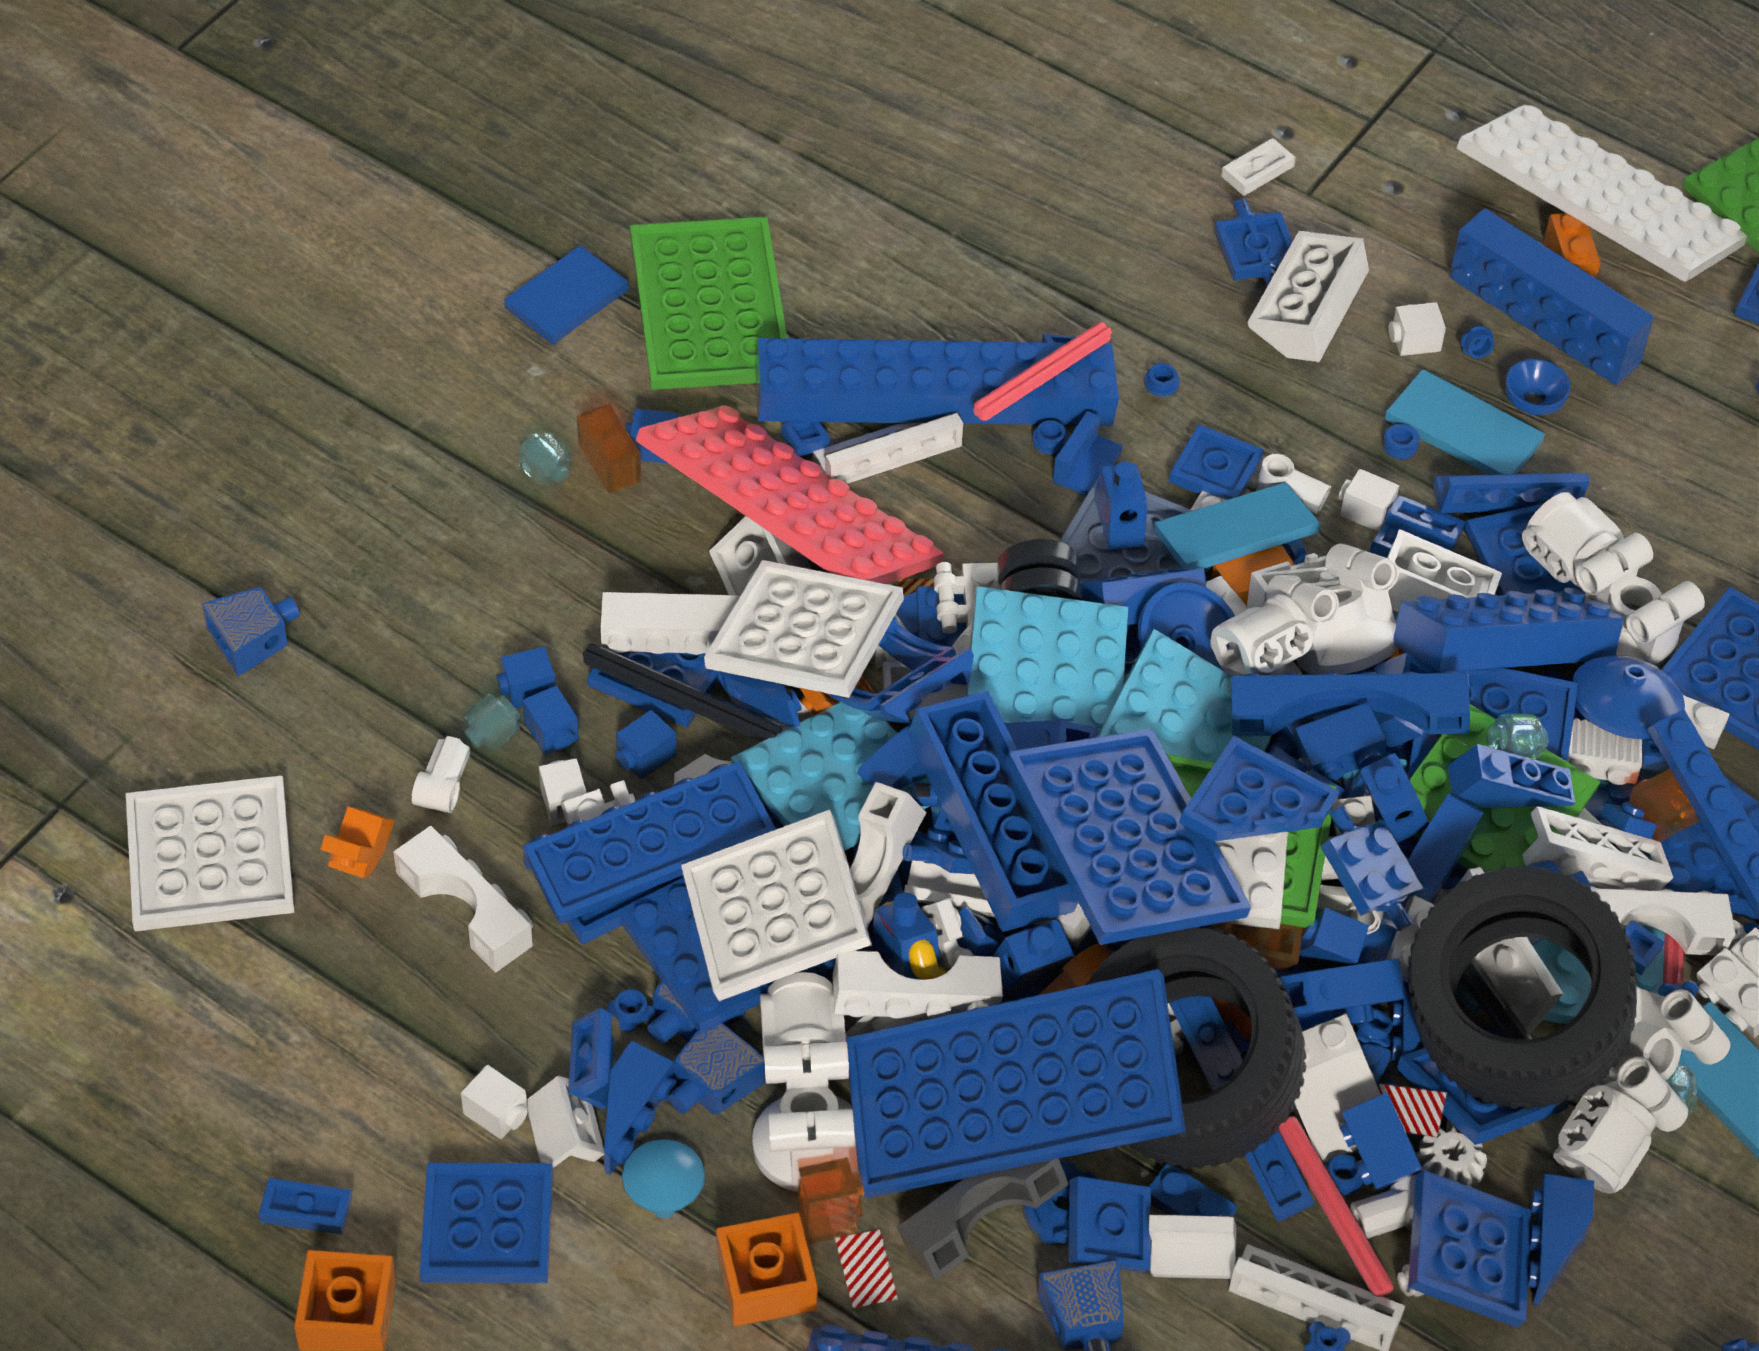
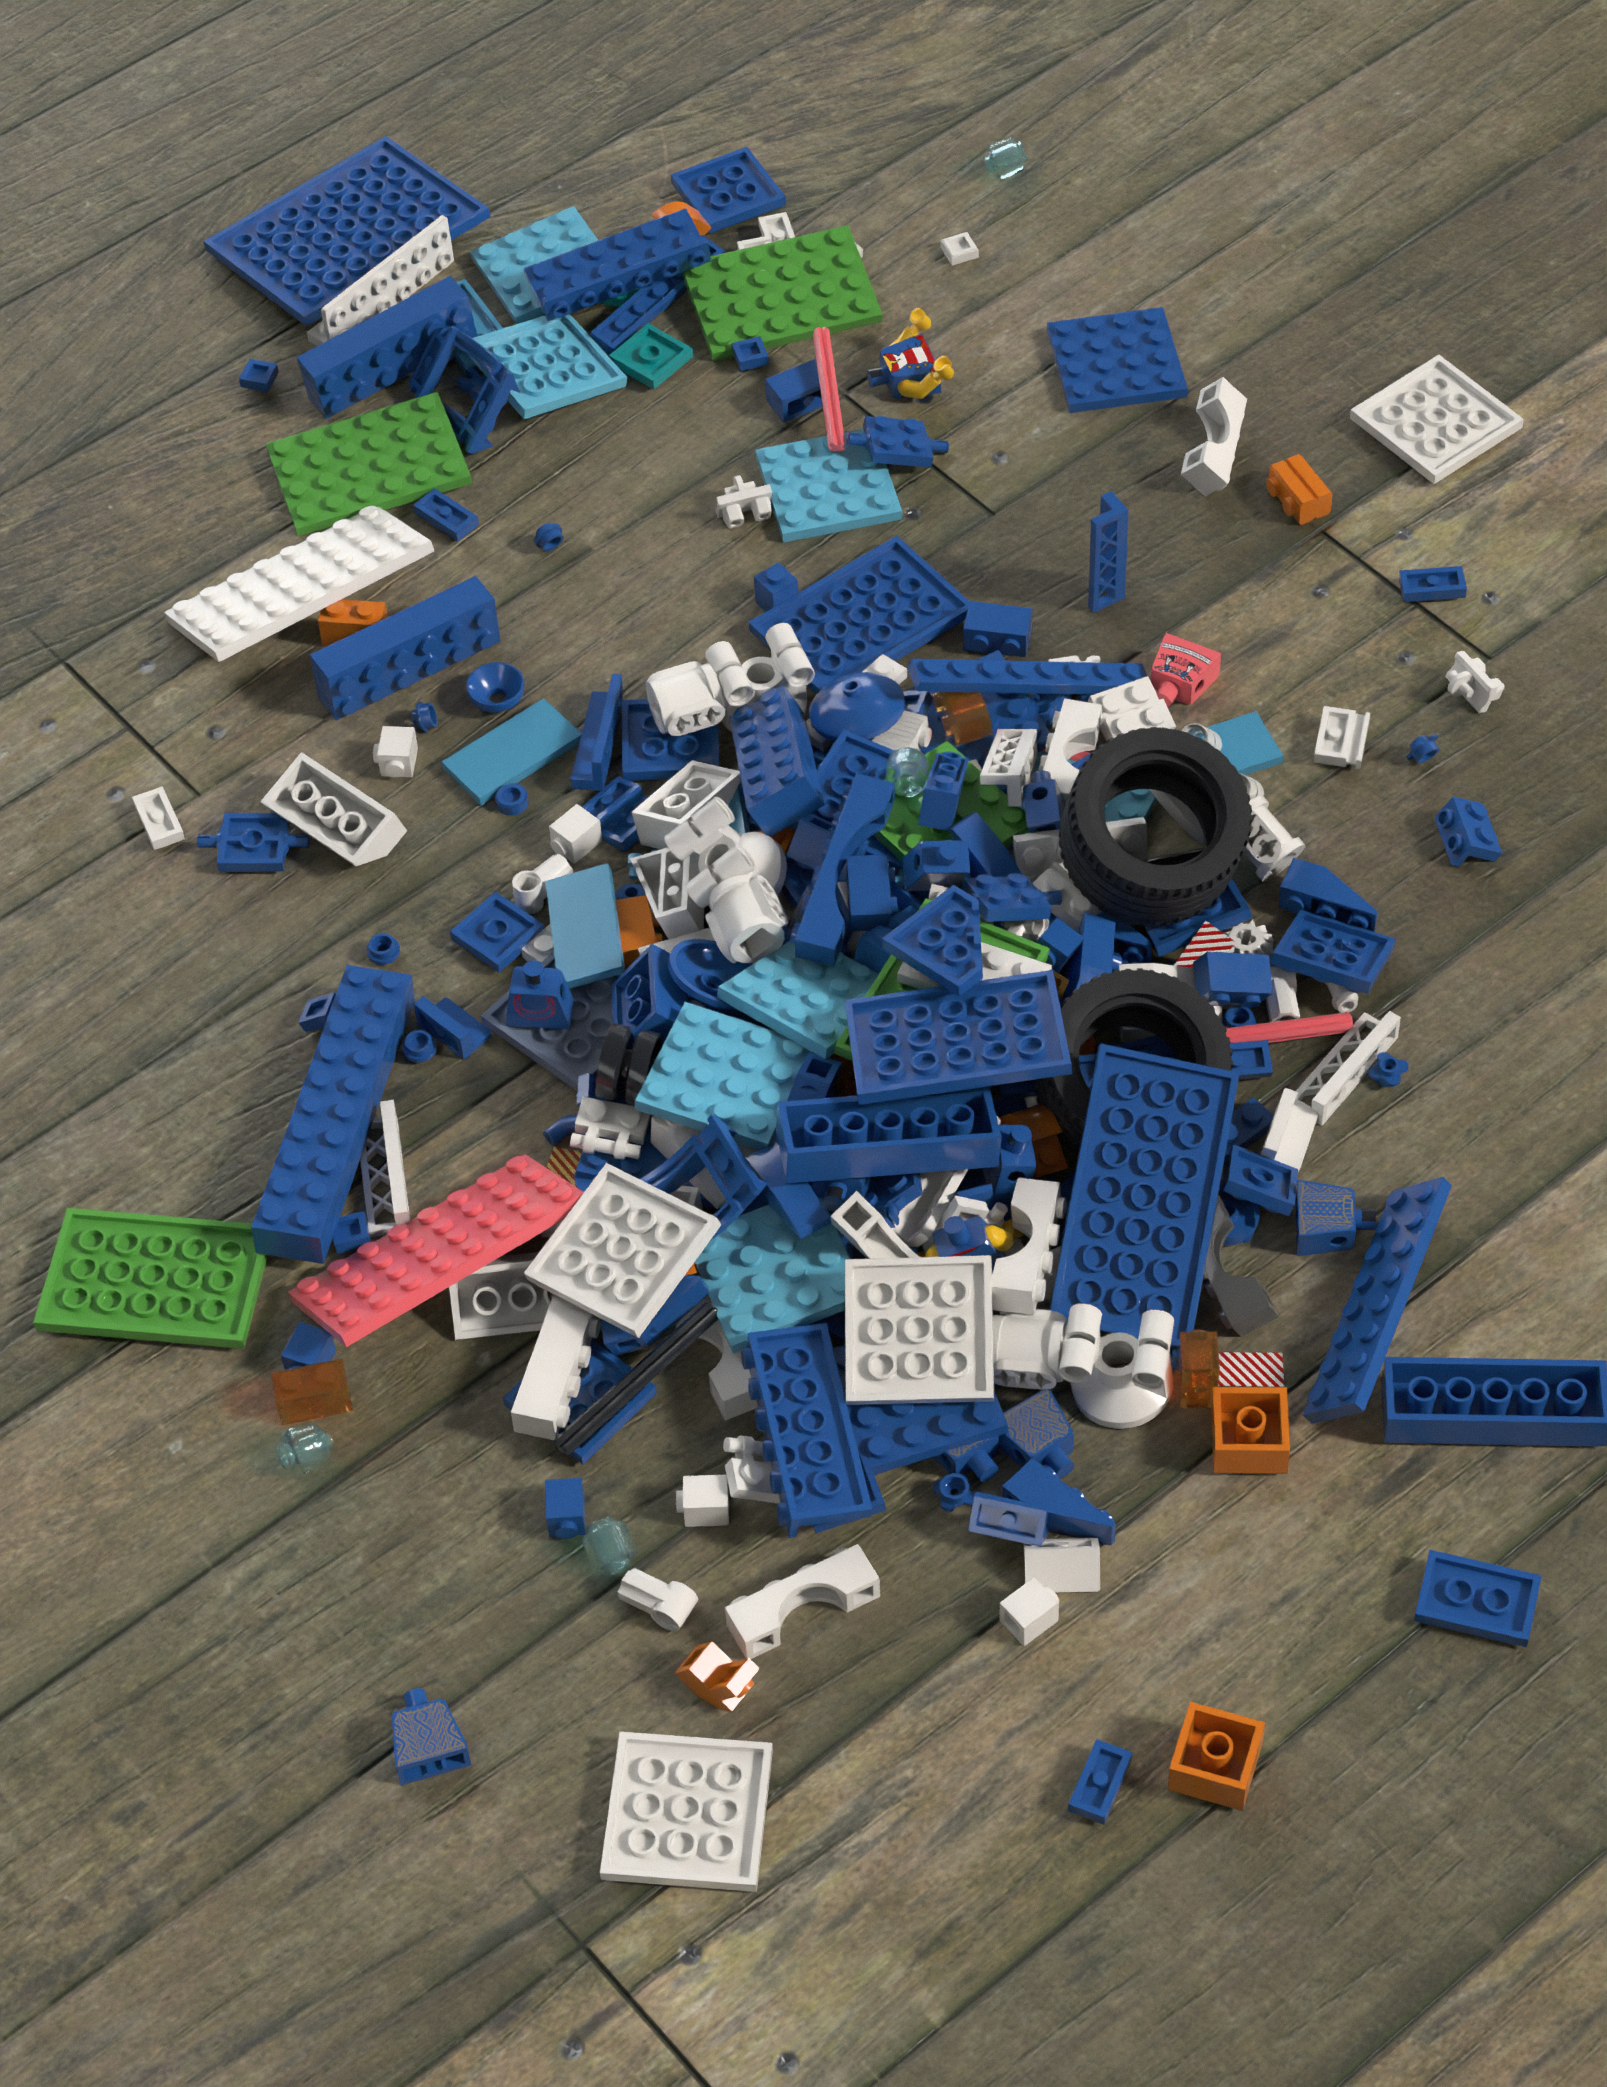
camera: 70 degrees left, 0 degrees up
blue plate [420,1163,553,1283] -> none
blue tile [504,245,629,345] -> none
blue brick [522,685,579,755] -> none
blue brick [615,710,677,780] -> none
dark azure dish [622,1139,705,1218] -> none
coral axle [973,322,1112,421] -> none
blue plate [1600,802,1657,839] -> none

